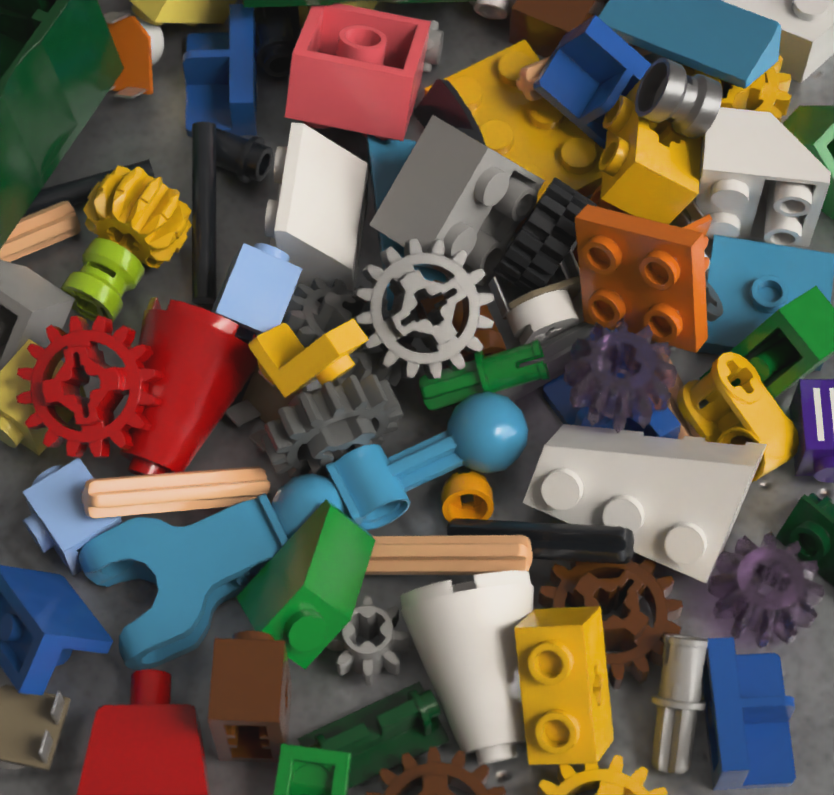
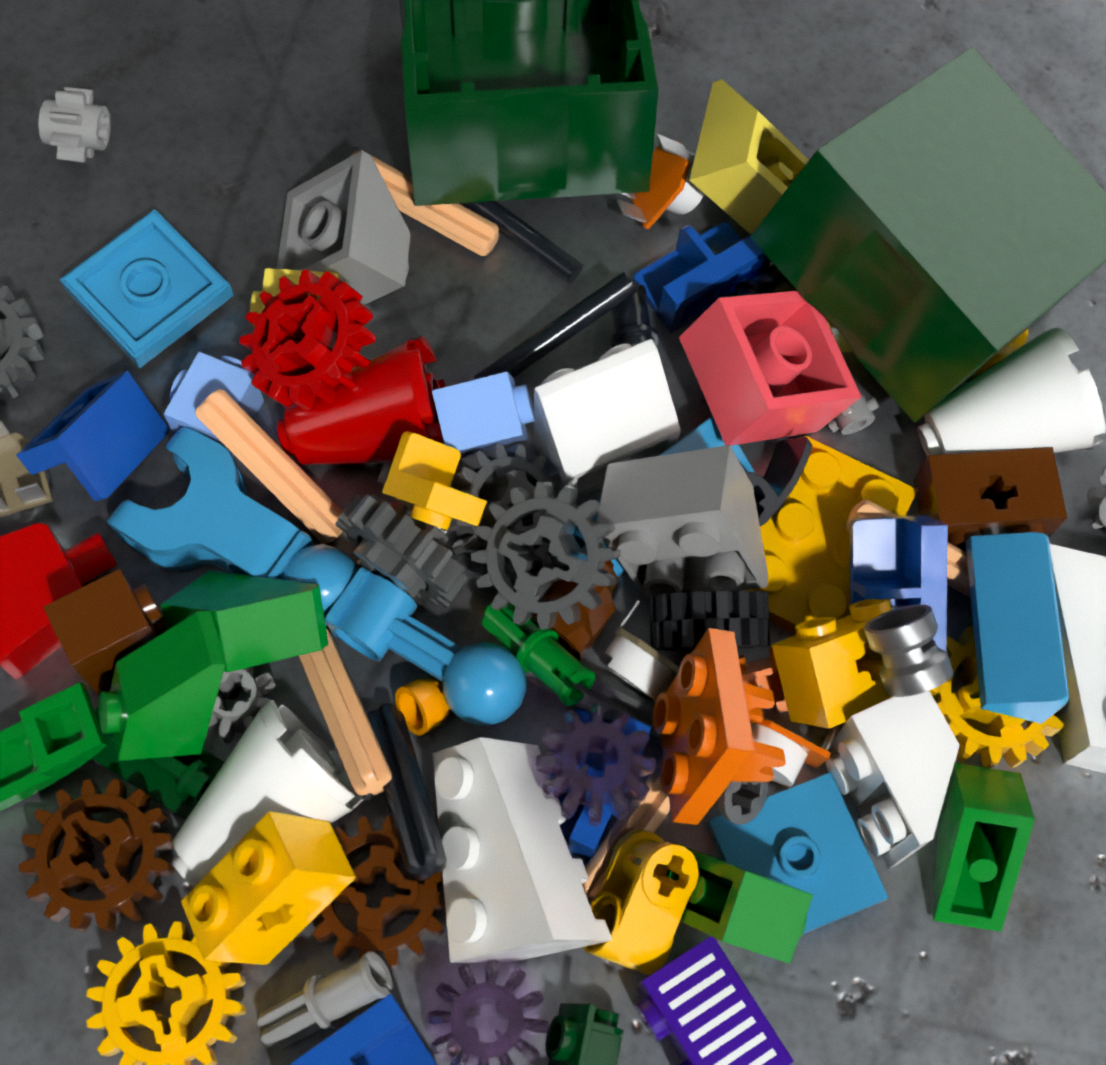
camera: 55 degrees right, 5 degrees up
lime wheel [60,238,145,323] -> none
yellow gear [83,166,192,269] -> none
none -> green slope [99,611,225,761]

